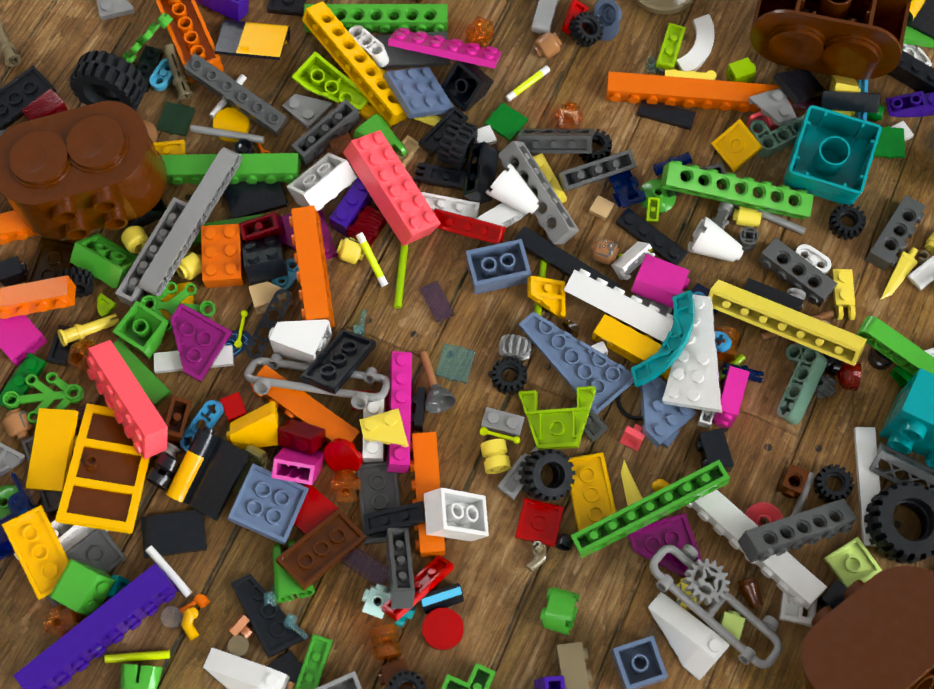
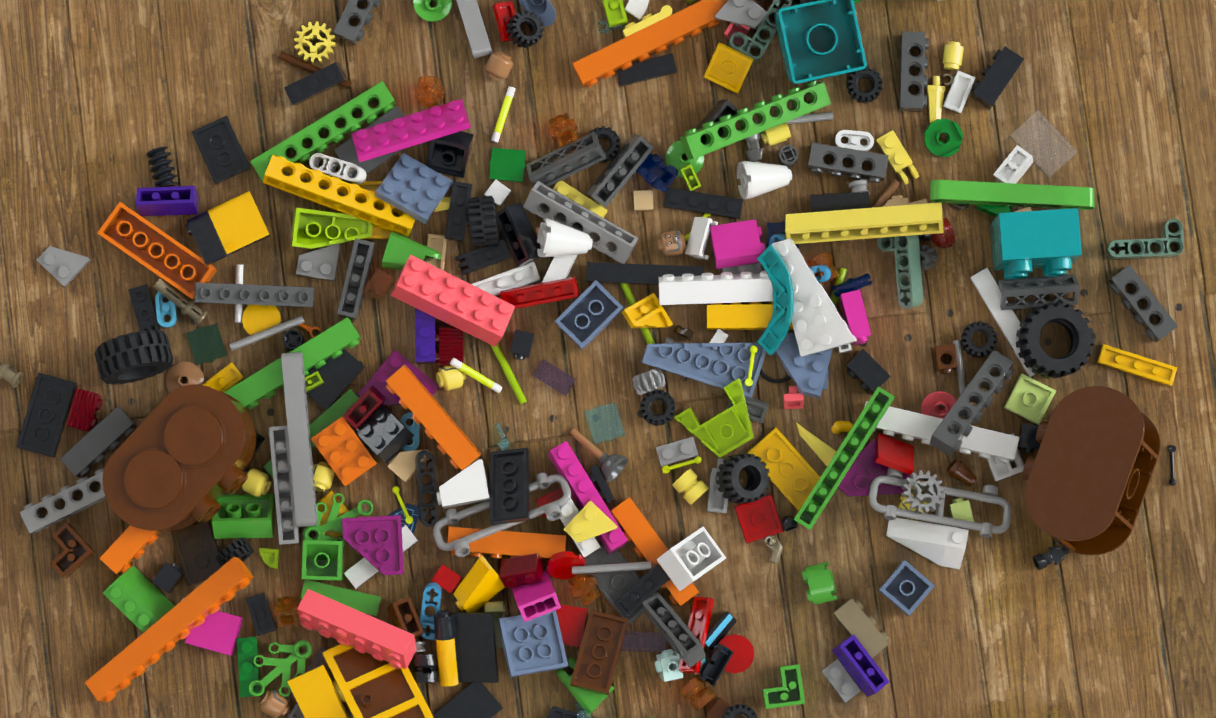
camera: 30 degrees left, 15 degrees up
light yellow pin [58,313,119,346] -> none
bright green plant [122,12,173,63] -> none
white brick [286,153,357,211] -> none
clear blue pin [653,152,692,176] -> none
none -> lime piece [305,371,324,392]
none -> black brick [510,329,535,360]
none -> light grey bar [572,561,651,574]
none -> black hinge [699,643,734,686]
none -> neon yellow hinge [744,346,758,386]
none -> red tile [875,433,914,475]
none -> green plate [923,119,963,157]

